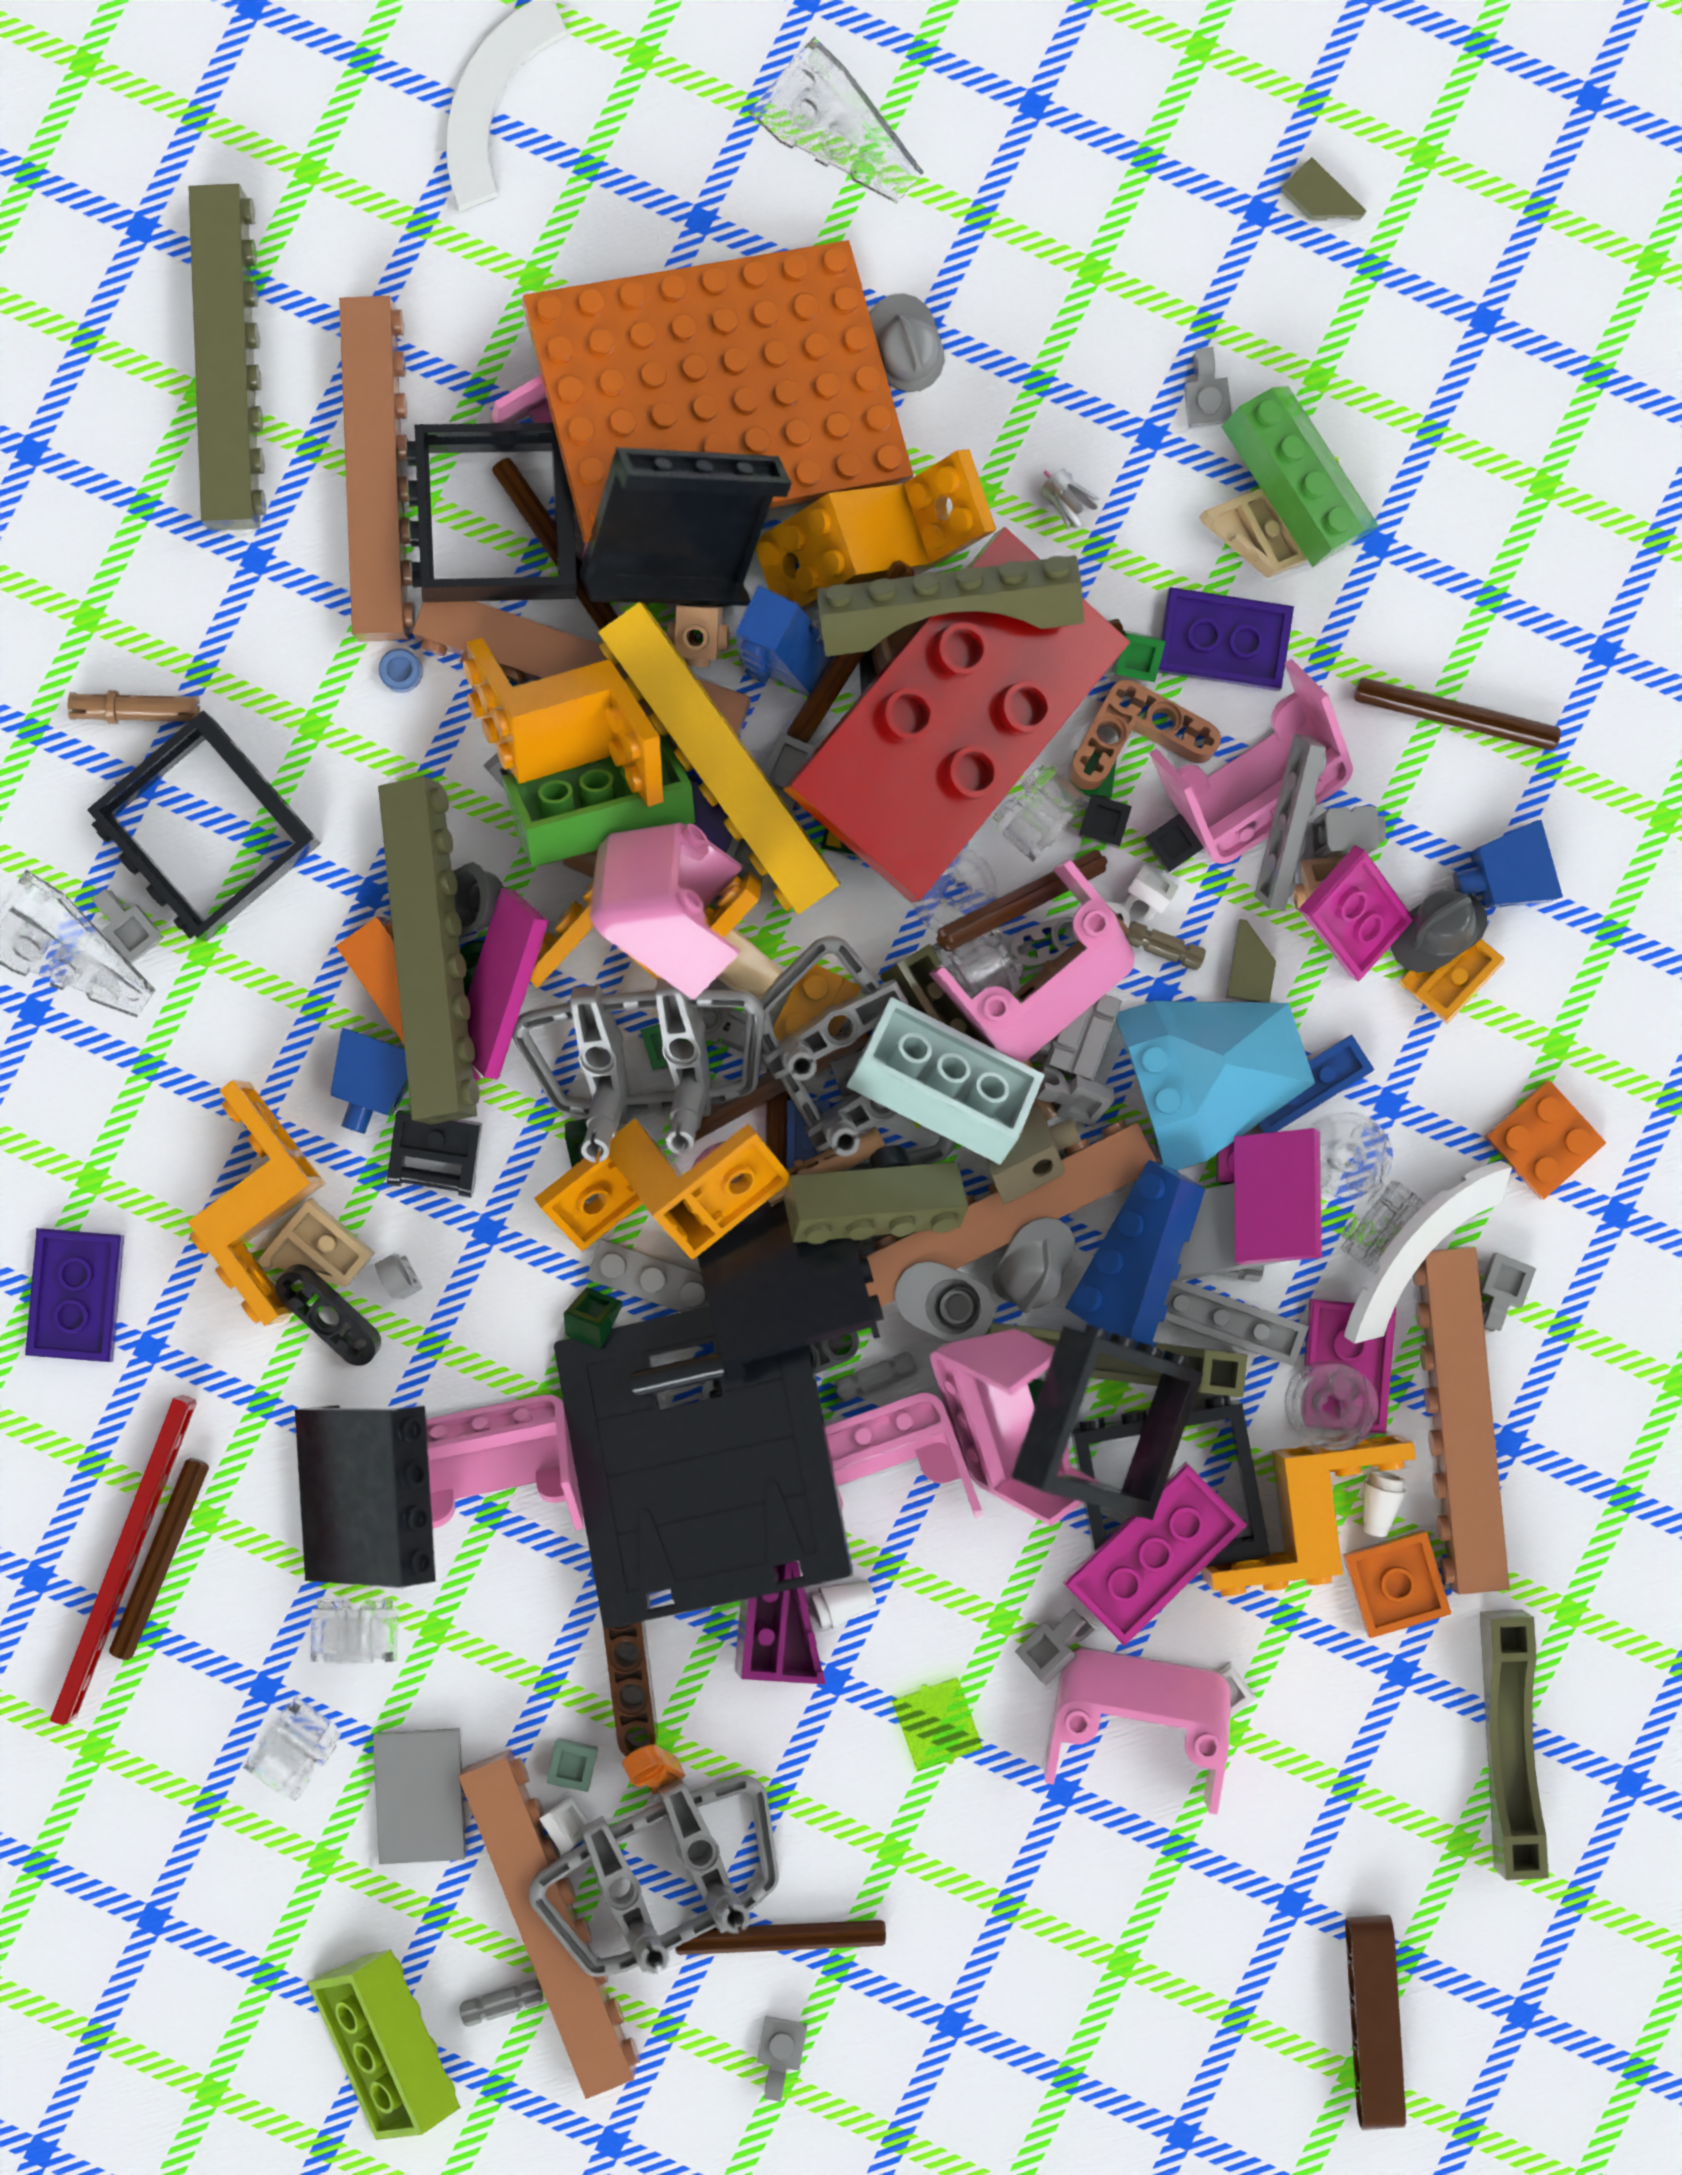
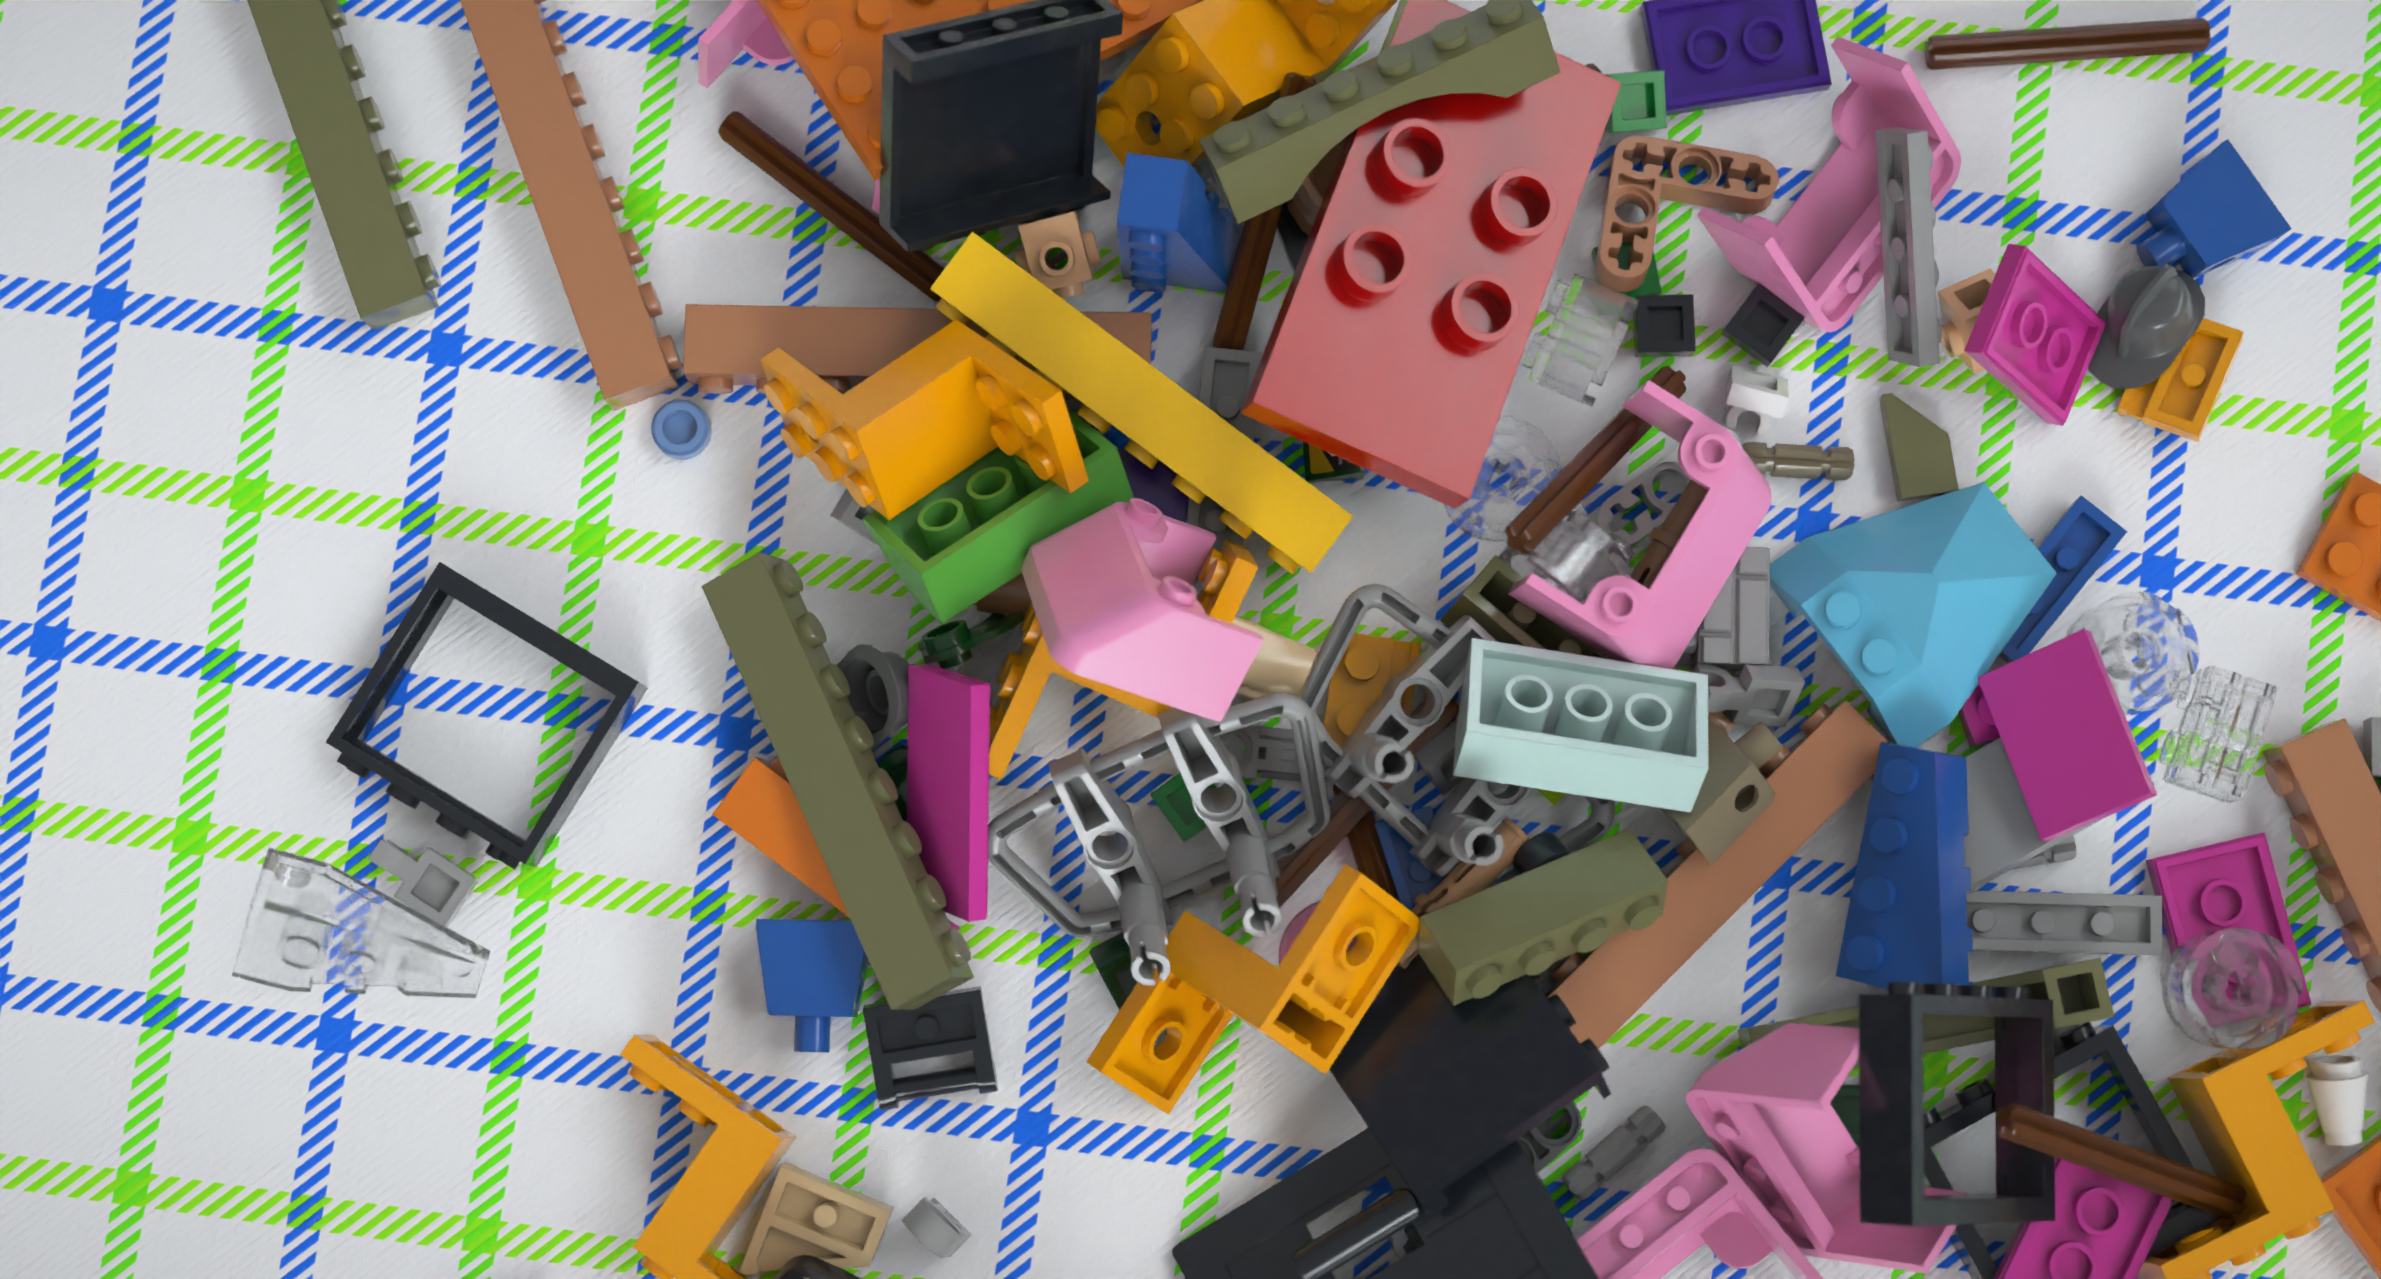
camera: 15 degrees left, 5 degrees down
medium nougat pin [67,690,201,724] -> none
black window [407,422,577,602] -> none
dark green slope [563,1287,623,1348] -> none
light grey plate [586,1239,709,1312] -> none
light grey piece [895,1261,995,1342] -> none
light grey piece [992,1217,1075,1313] -> none
light grey brick [1312,806,1386,859] -> none
white tile [1344,1161,1512,1344] -> none
none -> dark green plate [918,610,1025,669]
none -> reddish brown axle [1996,1103,2246,1219]

